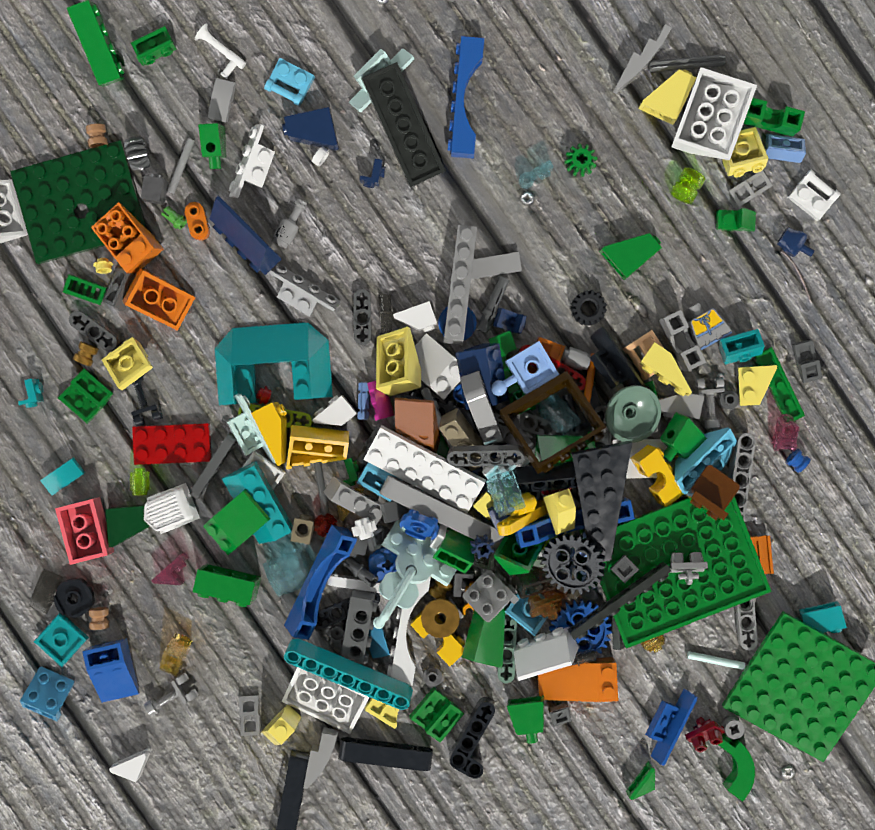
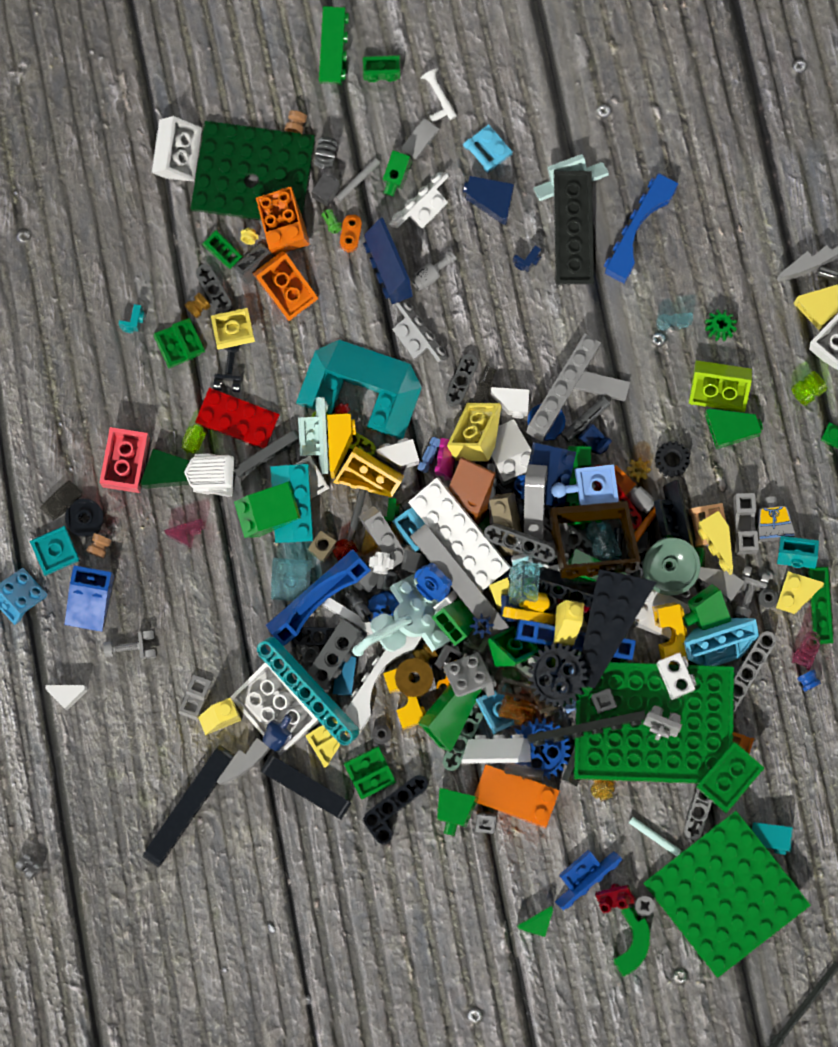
camera: 25 degrees right, 10 degrees down
teal slope [40,457,85,496] -> none
clear yellow slope [159,633,192,677] -> none
green brick [192,564,261,607] -> none
white tile [312,146,329,166] -> none
reddish brown bracket [686,465,740,520] -> none
none -> dark blue piece [262,714,292,751]
none -> clear yellow gear [627,457,651,482]
none -> white brick [656,653,696,700]
none -> lime slope [689,360,752,412]
none -> green plate [696,742,765,813]

